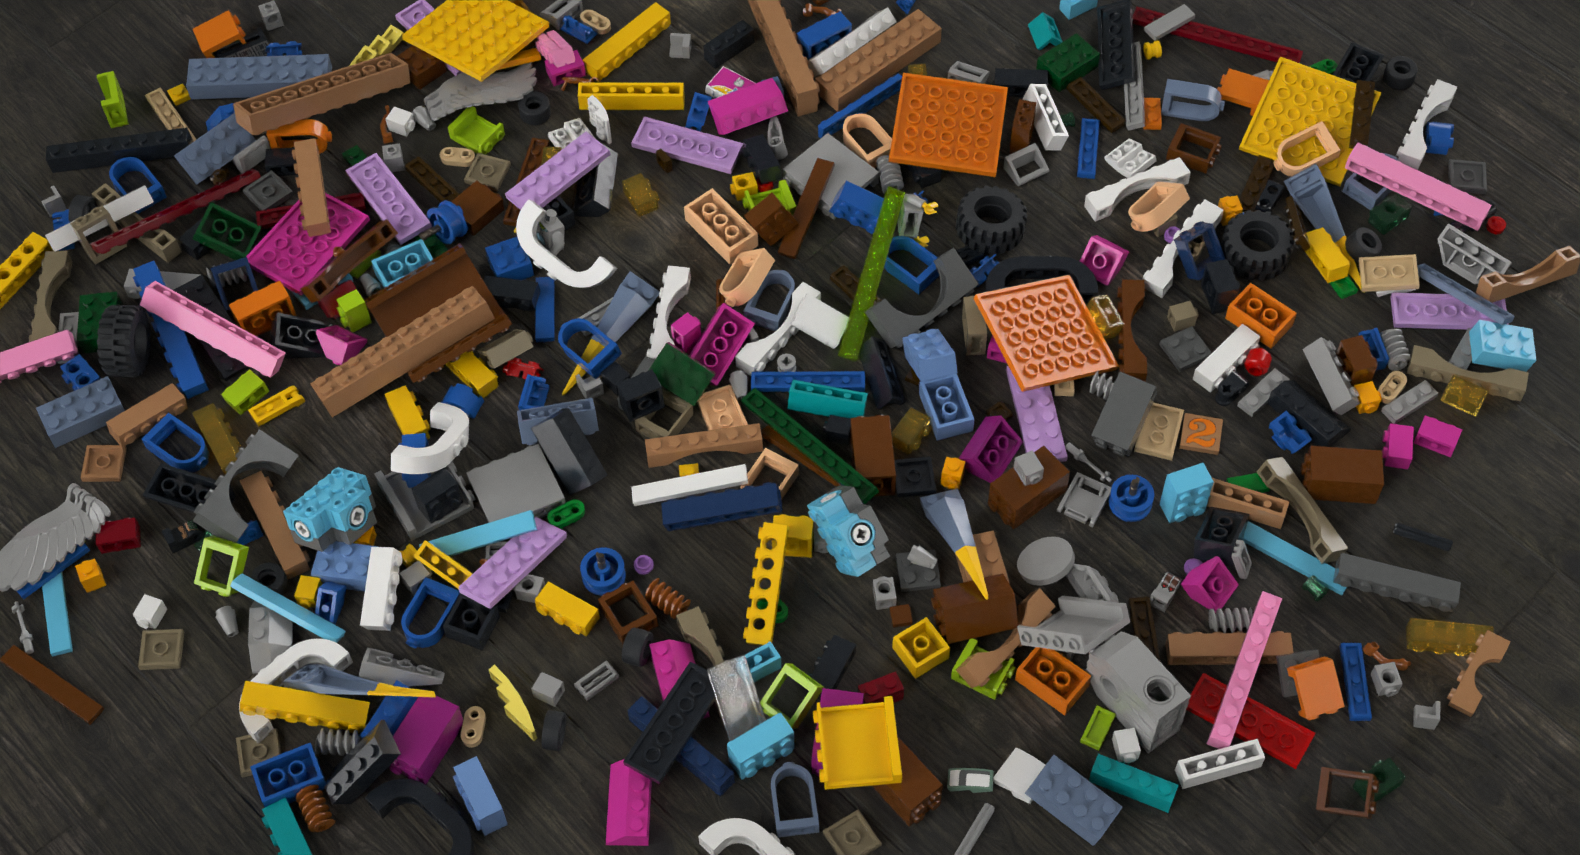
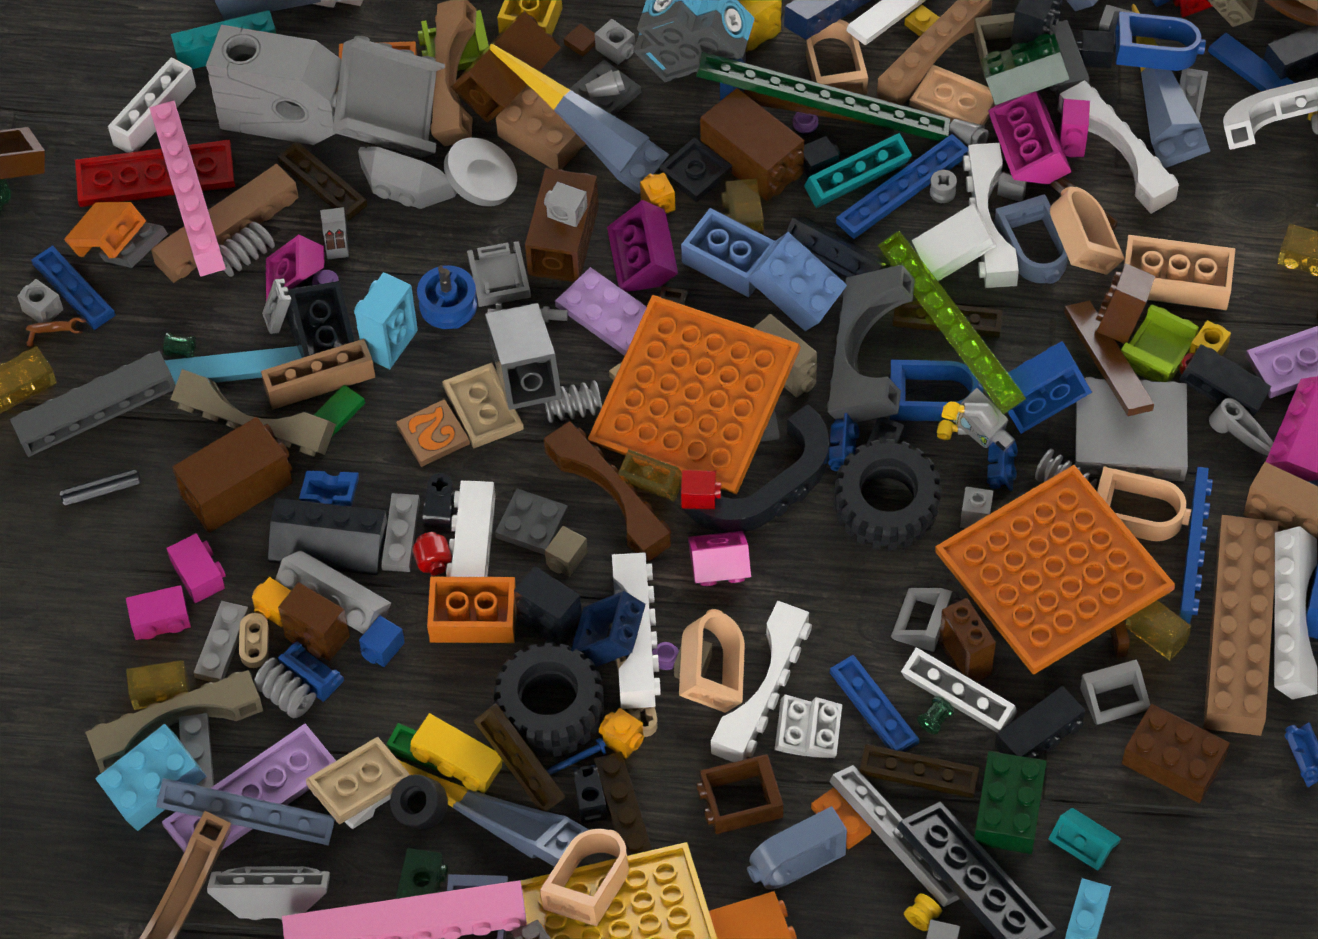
camera: 140 degrees right, 0 degrees up
none -> blue brick [359,615,405,667]
none -> red brick [681,470,721,509]
none -> light grey brick [960,487,993,528]
none -> reddish brown brick [1122,704,1230,803]

